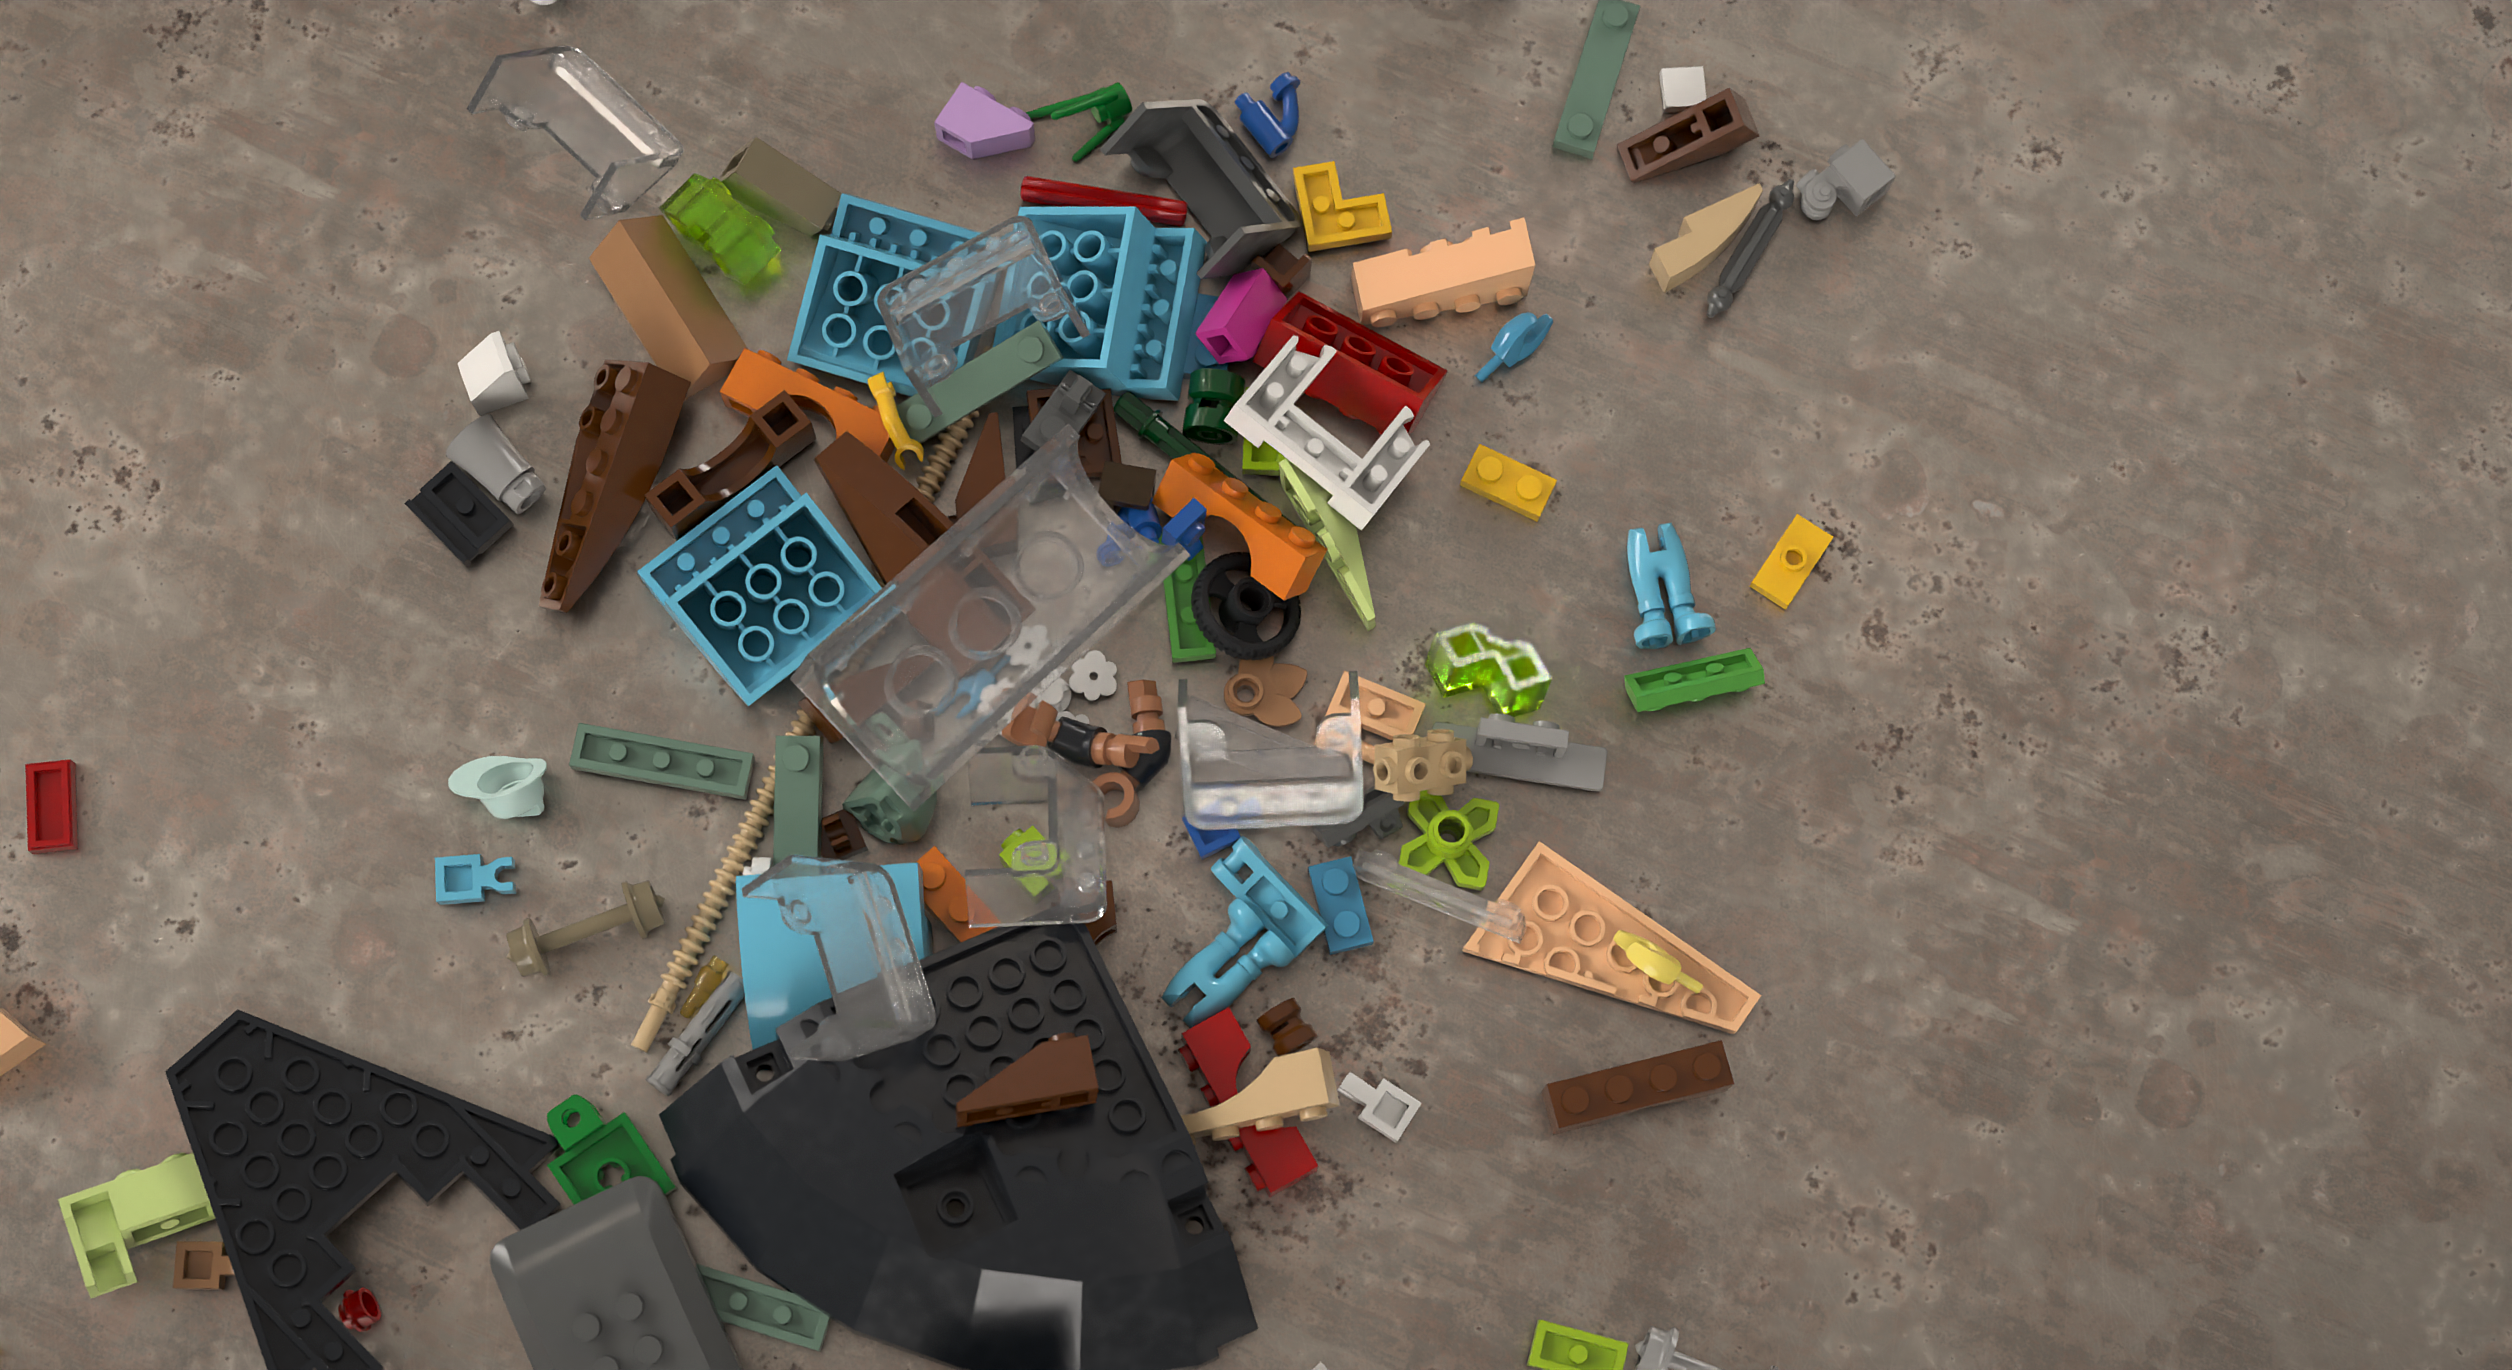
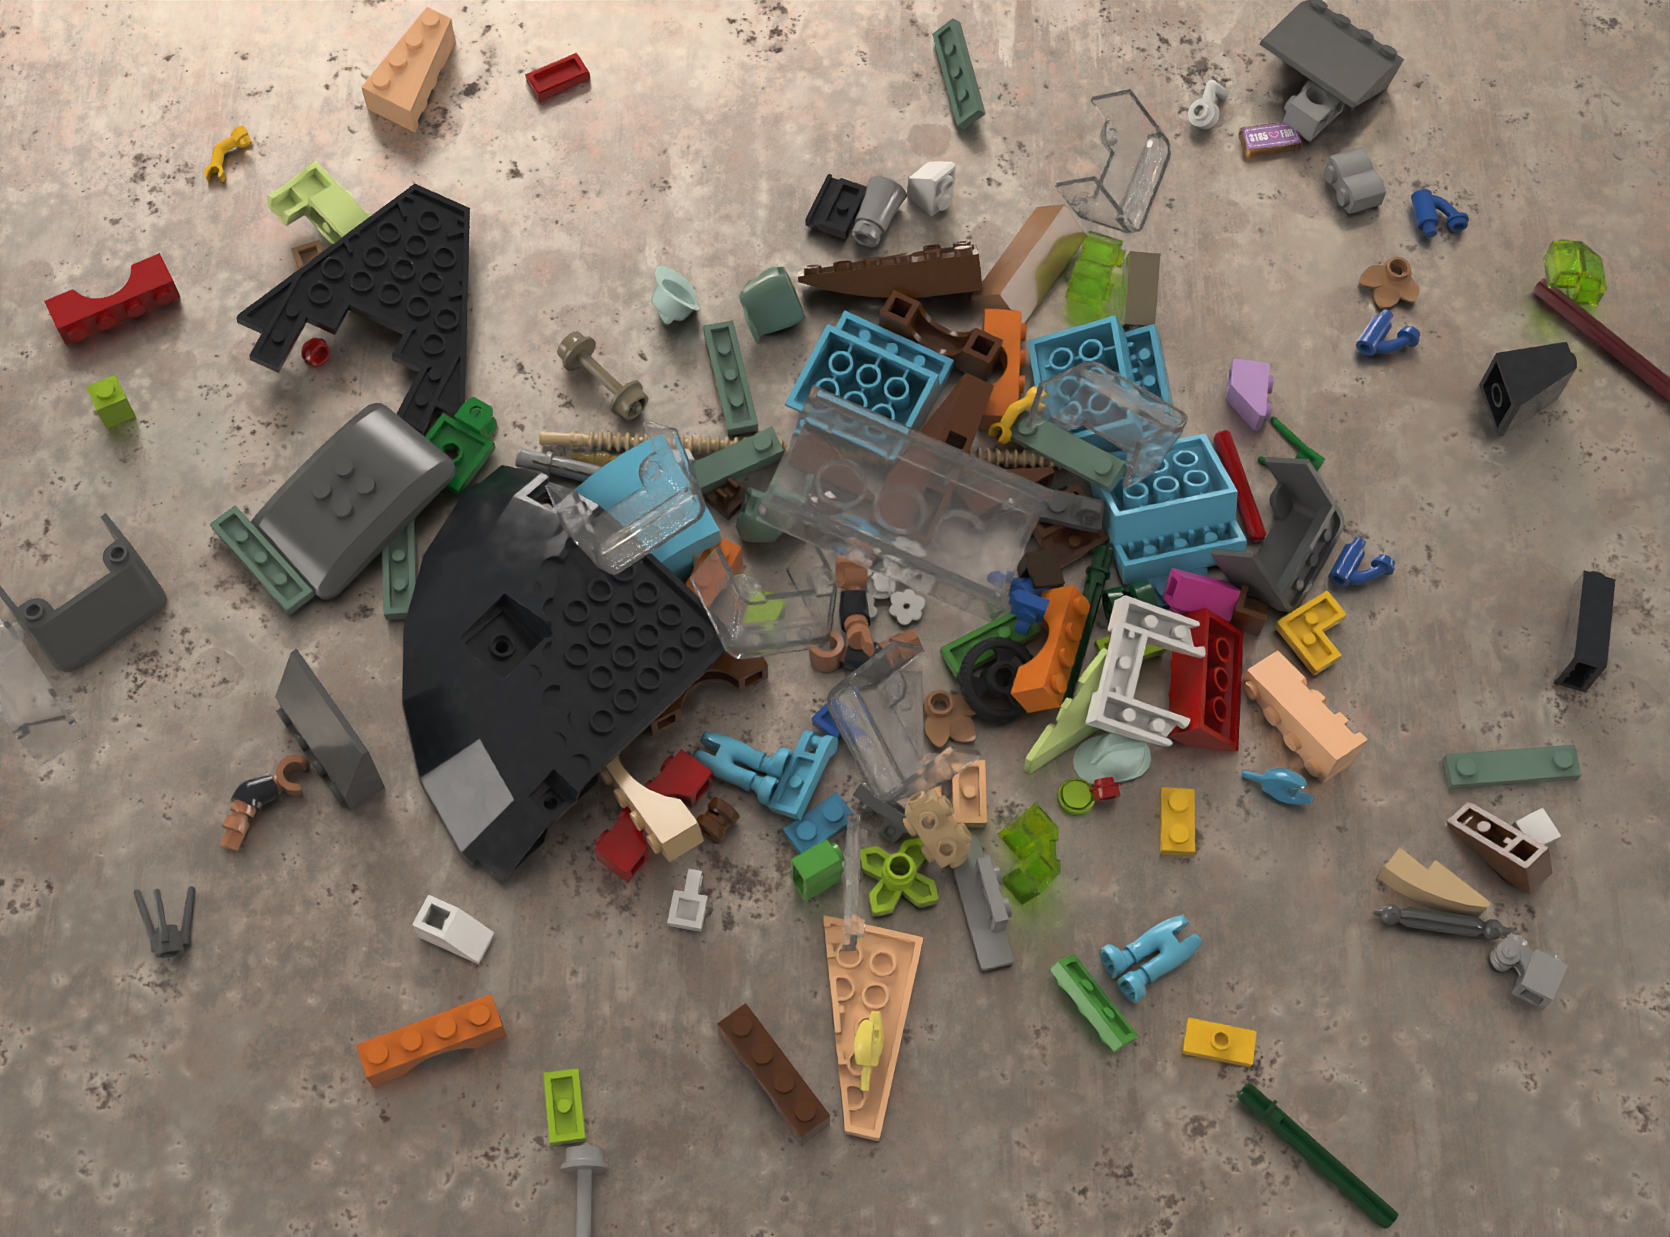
camera: 70 degrees right, 10 degrees down
medium azure plate [435,854,516,905] -> none
reddish brown slope [956,1033,1098,1127] -> none
none -> sand green piece [739,265,805,344]
none -> bright green brick [789,839,845,902]
none -> sand green plate [932,18,986,129]
none -> lime piece [1057,778,1095,816]
none -> light aqua piece [1073,732,1151,786]
none -> red plate [1089,777,1122,801]
none -> dark green axle [1237,1083,1398,1229]

